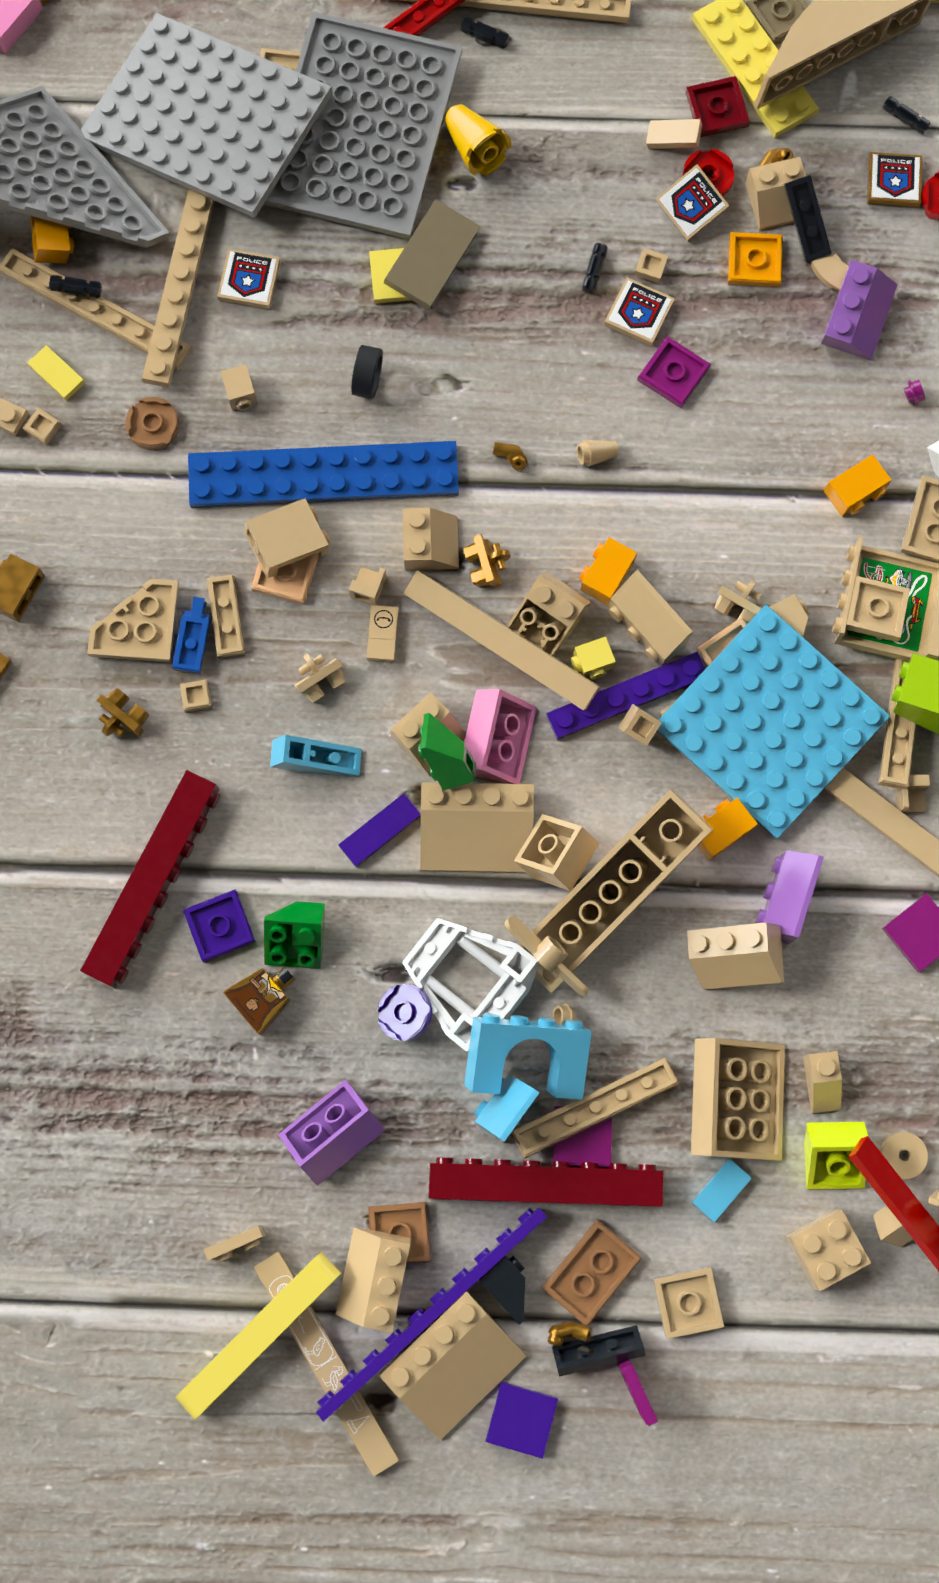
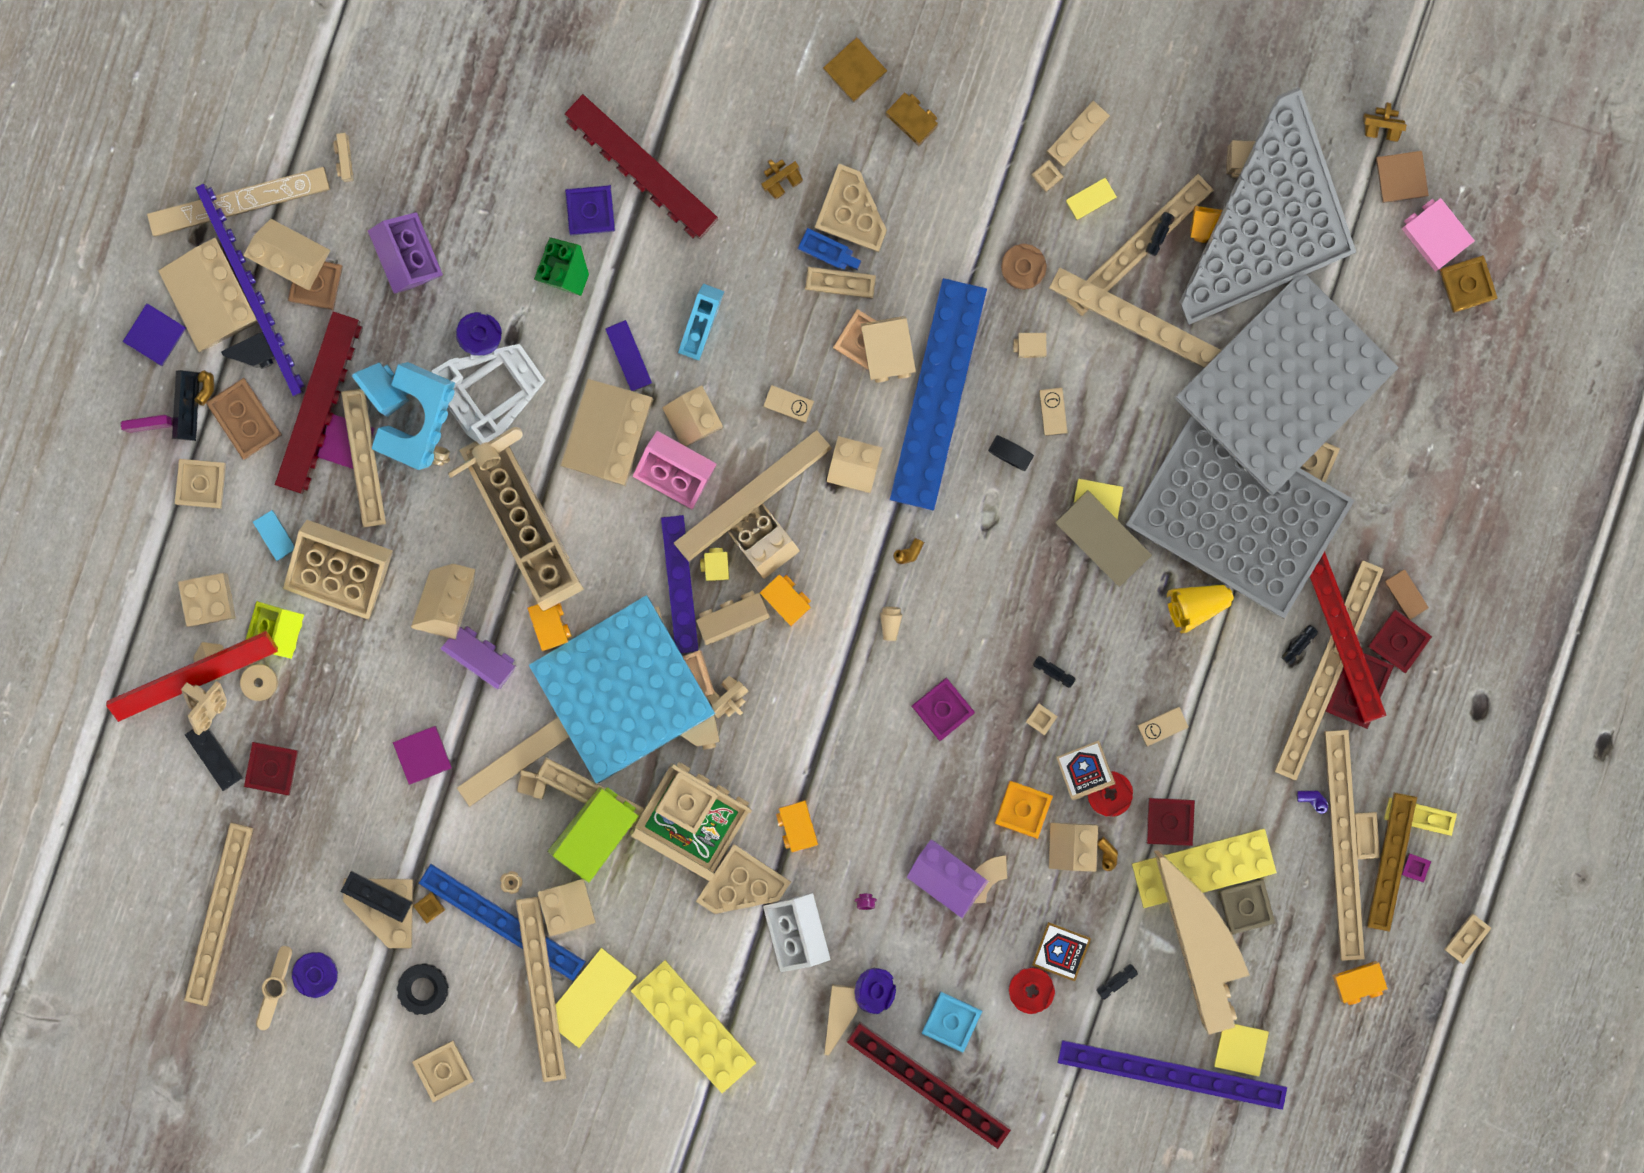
camera: 110 degrees right, 10 degrees up
light yellow beam [175,1252,342,1420] -> none
tan tile [180,679,212,713] -> none
tile [217,249,280,310] -> none
torso [223,966,295,1036] -> none
tan hips [294,654,346,703] -> none
tan panel [349,567,387,605] -> none
green slope [418,713,476,791] -> none
pearl gold hips [463,534,511,588] -> none
tan brick [514,814,599,891] -> none
tile [604,277,675,347] -> none
tan brick [618,704,662,746] -> none
tile [646,119,702,149] -> none
black plate [784,175,832,262] -> none
tan slope [803,1051,842,1113] -> none
none -> tan tile [1039,388,1068,436]
none -> tan tile [1137,707,1189,746]

